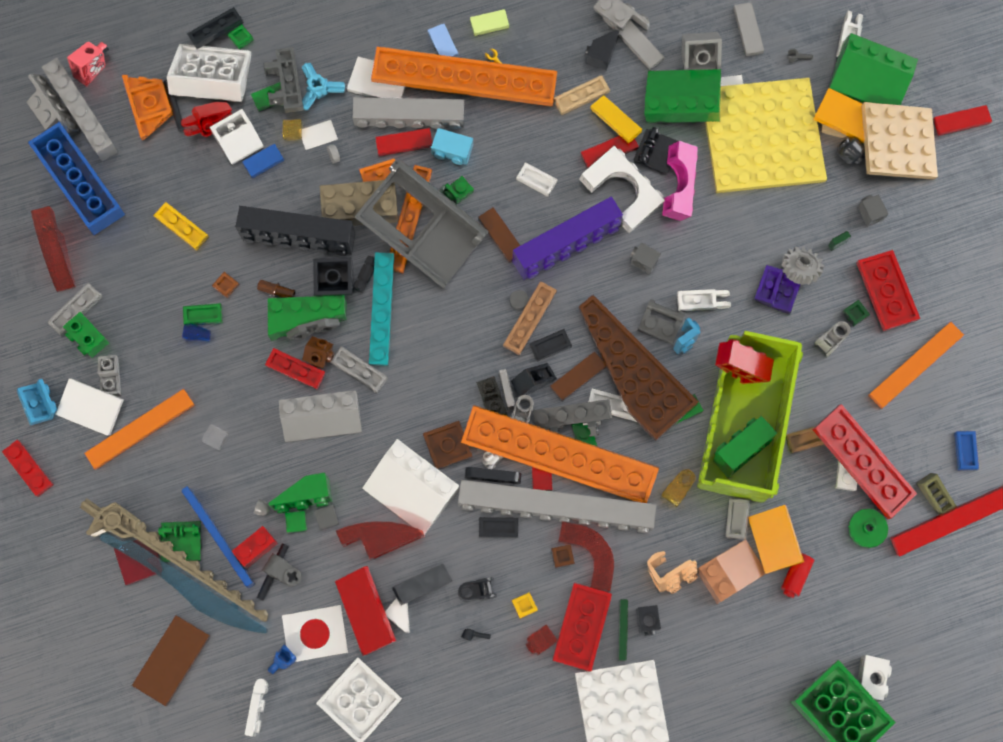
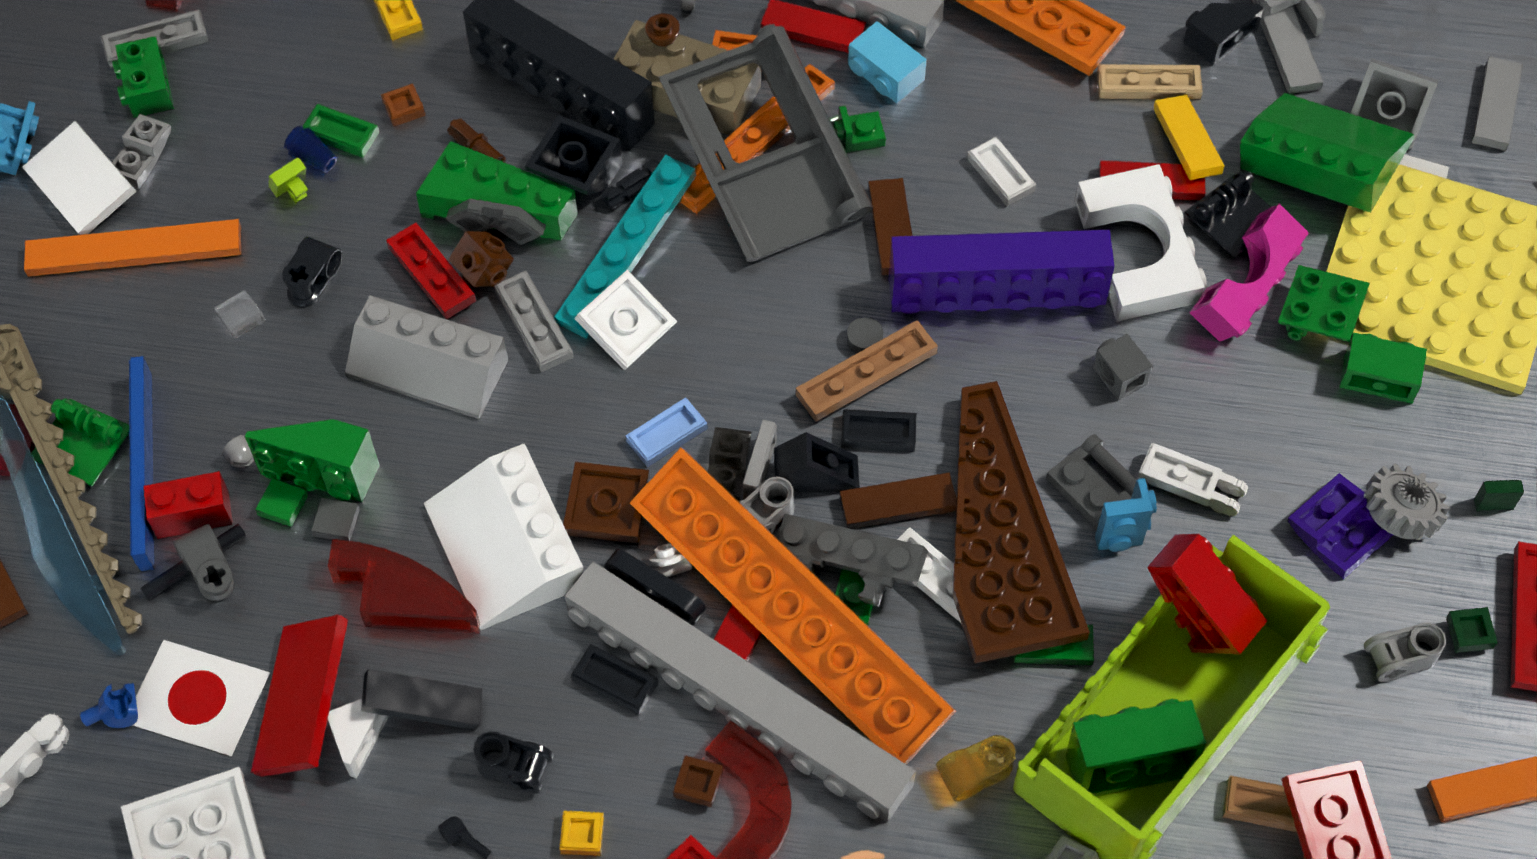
camera: 30 degrees right, 15 degrees down
none -> lime tile [269,157,308,204]
none -> black piece [282,237,343,308]
none -> white tile [575,270,677,371]
none -> light blue tile [625,397,708,468]
none -> reddish brown plate [645,13,680,47]
none -> green hinge [1278,265,1370,342]
none -> green brick [1339,333,1427,404]

